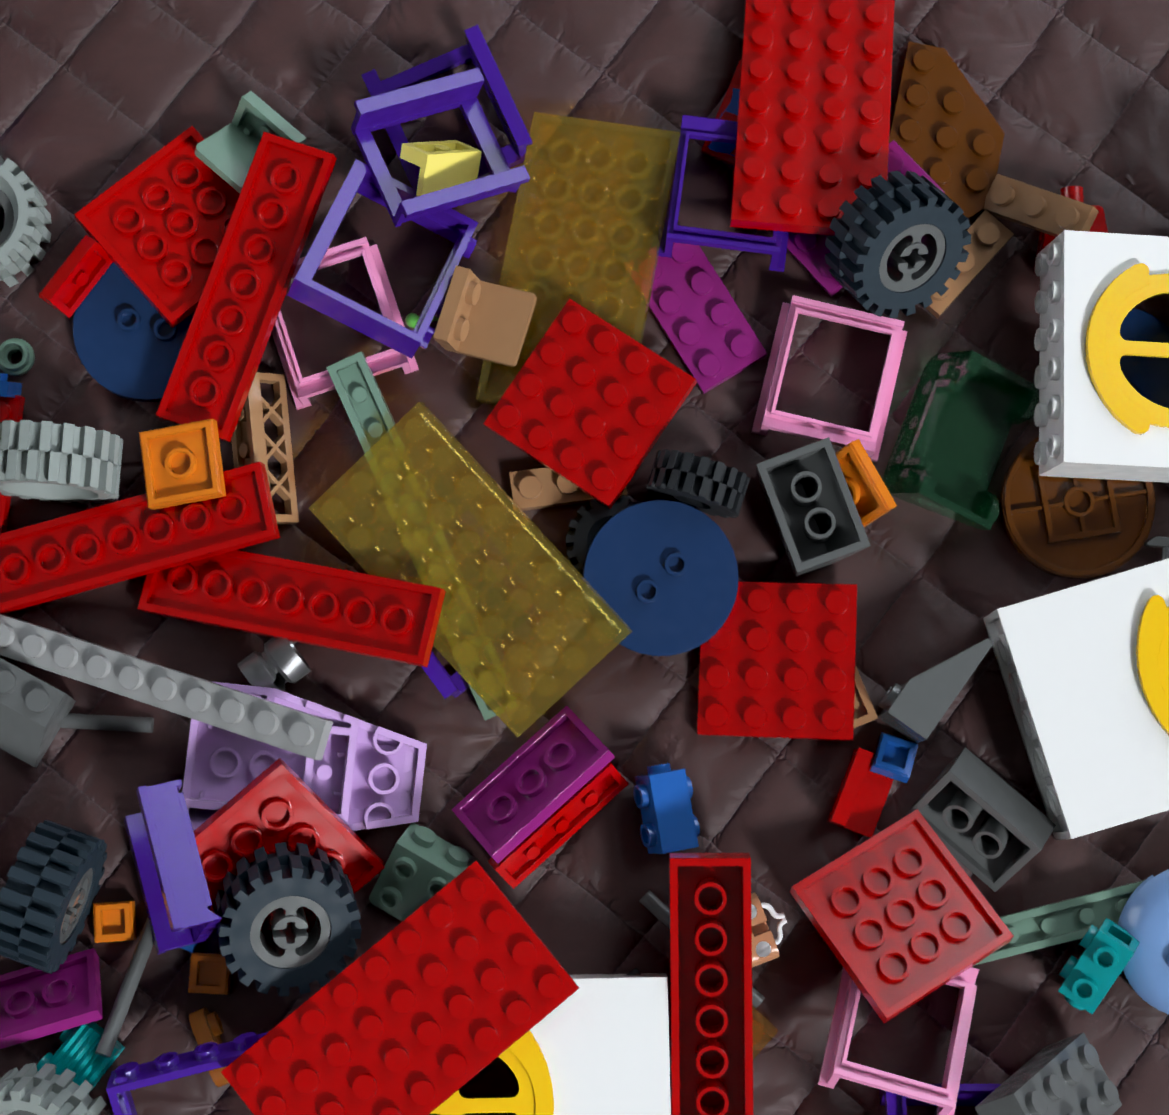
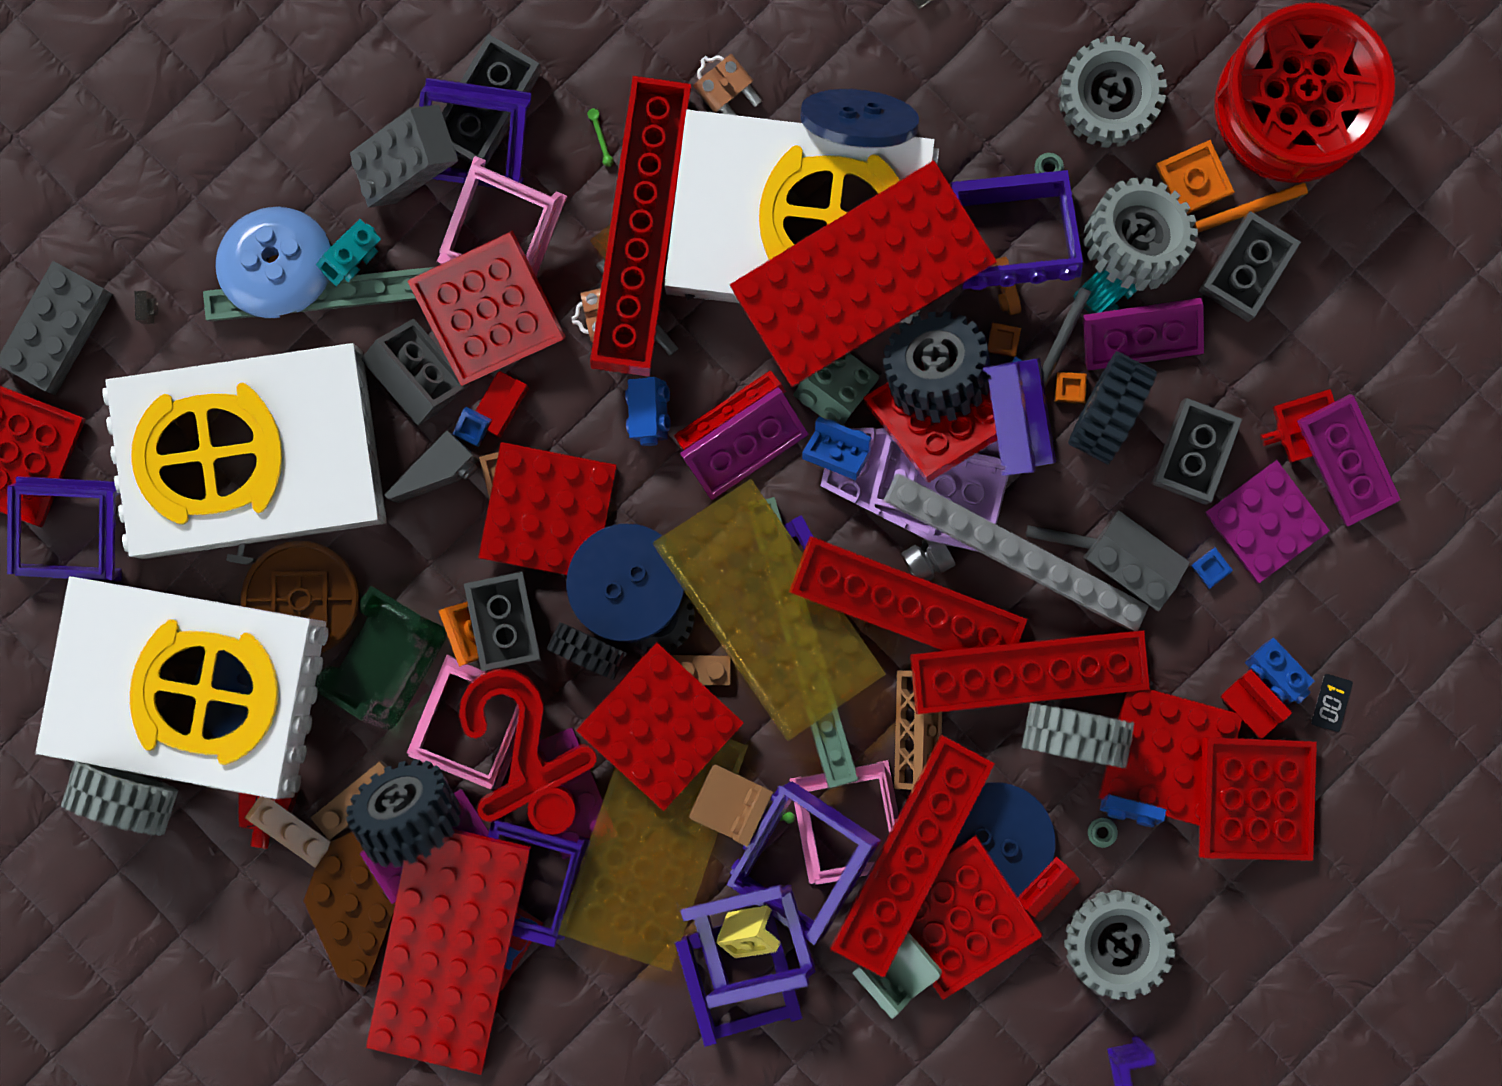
camera: 165 degrees left, 5 degrees up
orange plate [139,419,226,510] -> none
none -> red piece [459,668,597,835]
none -> blue bracket [802,417,872,480]

